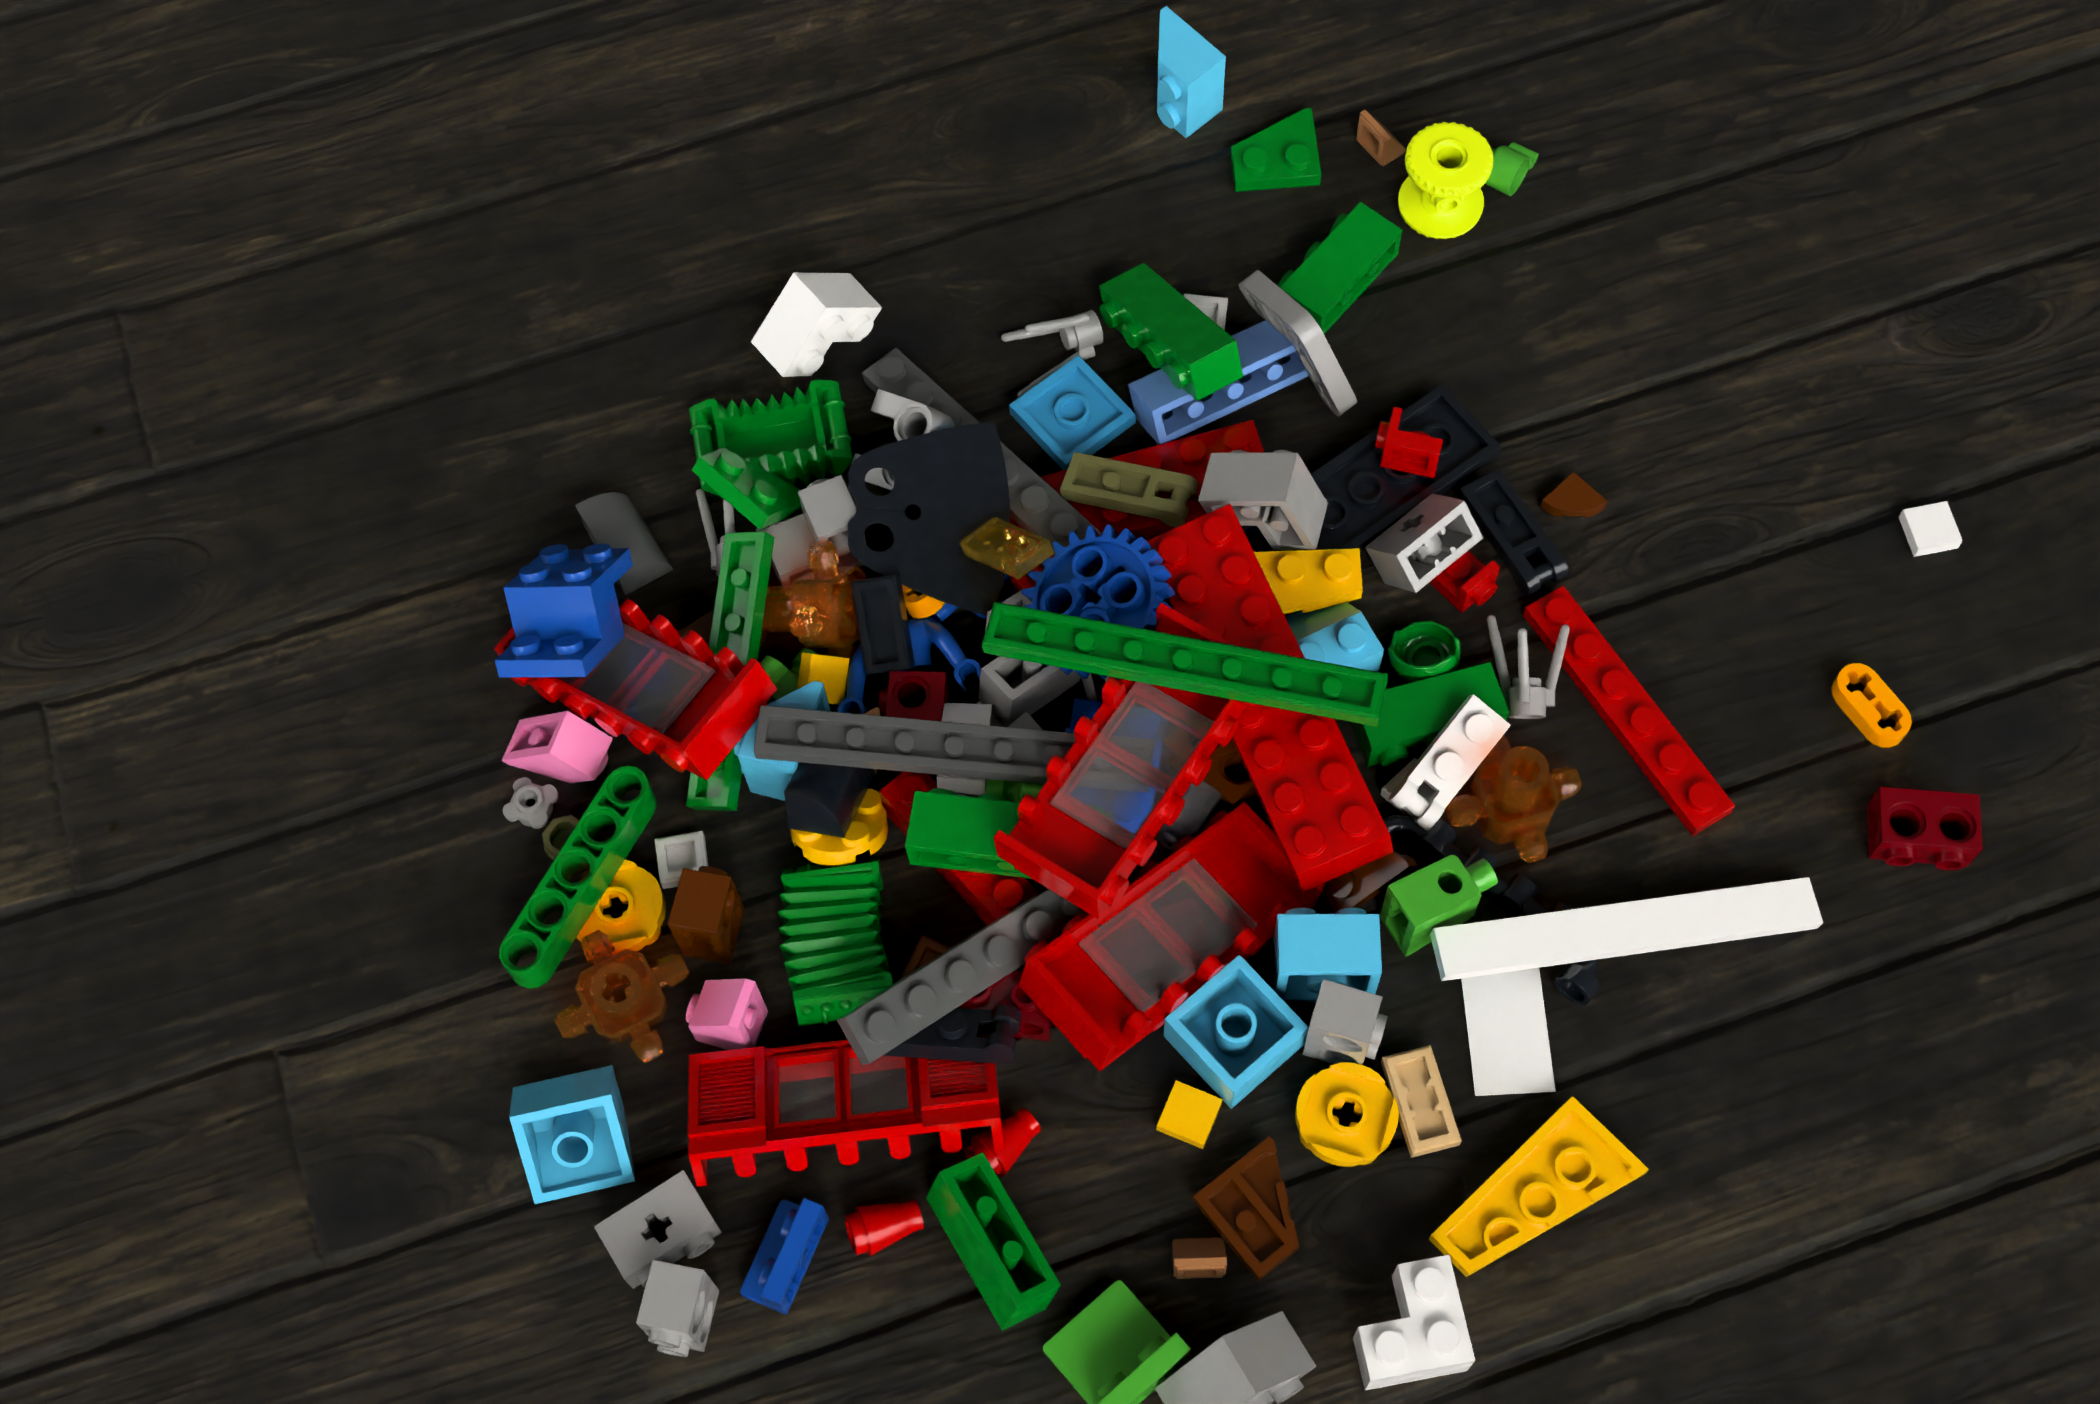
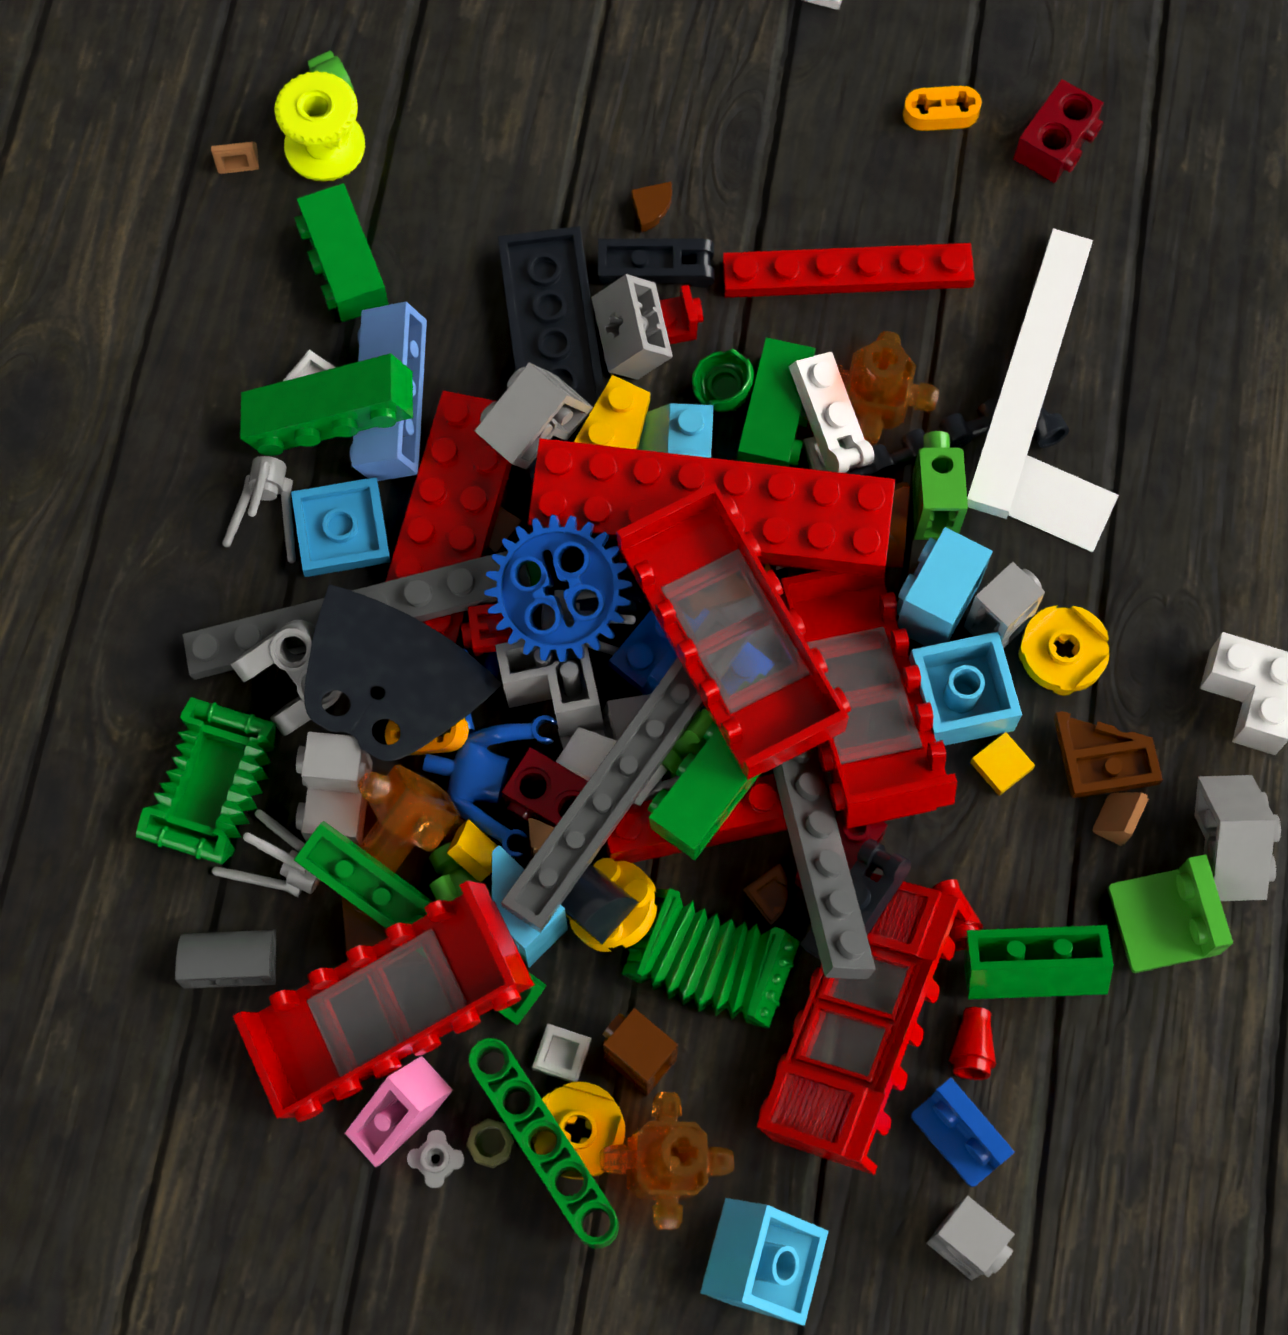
camera: 65 degrees left, 5 degrees up
blue bracket [495,543,633,678] -> none
light grey brick [594,1170,722,1289] -> none
bright pink slope [686,978,768,1050] -> none
green wing [691,447,802,530] -> none
white brick [751,272,882,377] -> none
black tile [850,574,915,675] -> none
clear yellow plate [960,517,1055,579] -> none
green tile [982,601,1388,727] -> none
olive plate [1060,452,1199,528] -> none
medium azure slope [1157,6,1226,138] -> none
green wing [1231,108,1321,192] -> none
light grey beam [1239,270,1357,416] -> none
red bracket [1375,407,1443,478] -> none
tan plate [1381,1045,1462,1158] -> none
yellow wing [1429,1096,1649,1277] -> none
light grey plant [1487,615,1570,719] -> none

